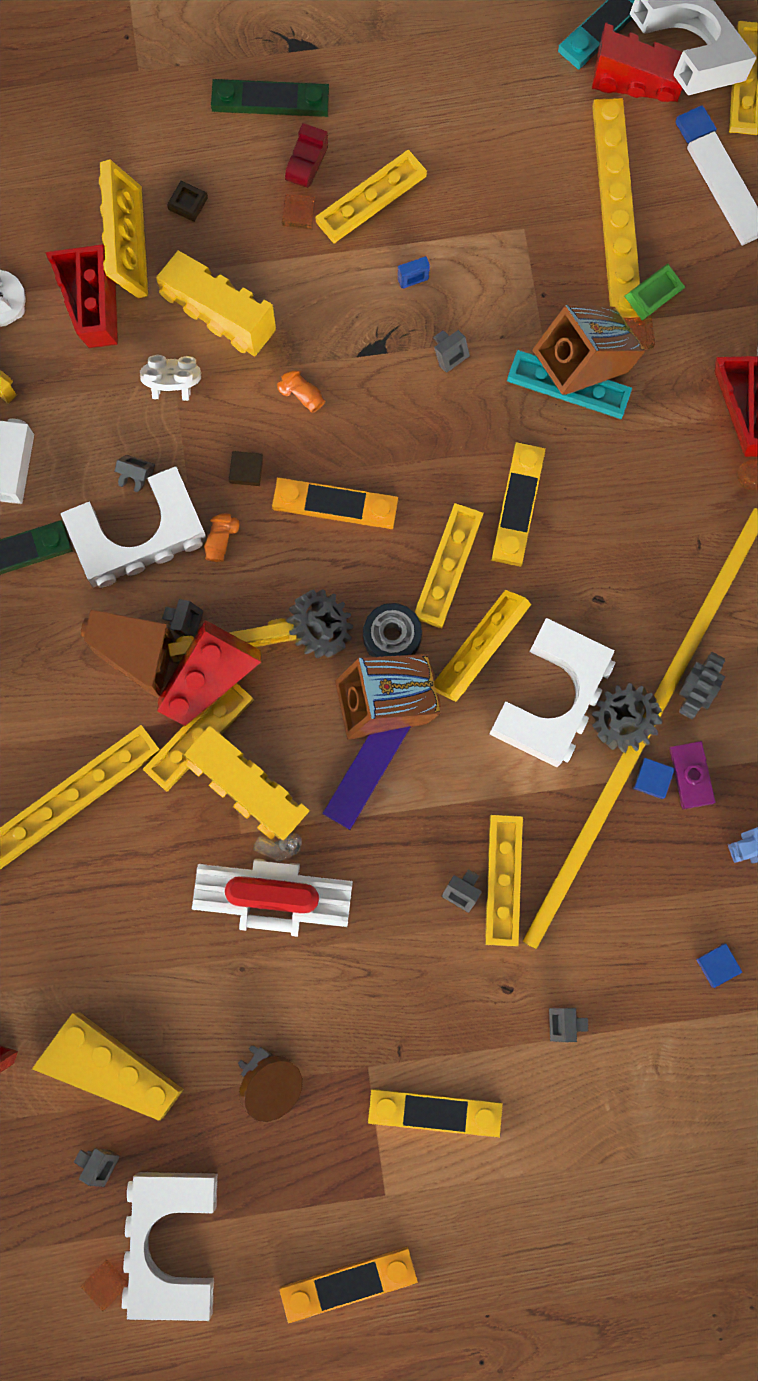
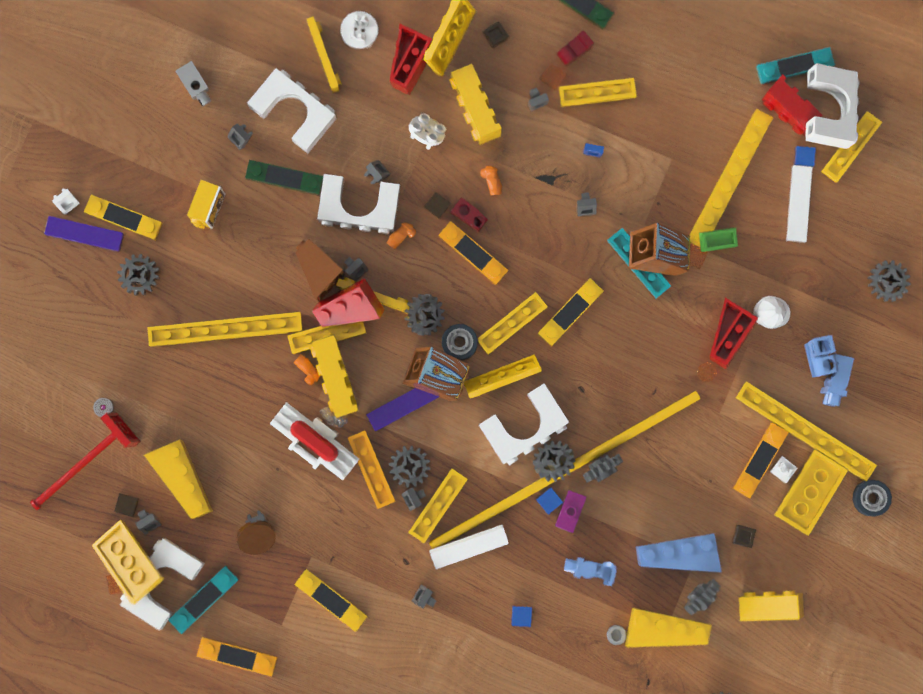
camera: 30 degrees right, 5 degrees up
none -> yellow plate [92,520,163,605]
none -> dark brown tile [114,493,139,517]
none -> plate [168,566,239,634]
none -> orange arm [294,354,320,385]
none -> light orange plate [348,431,396,509]
none -> dark grey gear [389,446,431,488]
none -> white tile [429,525,509,569]
none -> dark red leg [449,197,488,232]
none -> dark grey tile [528,87,549,111]

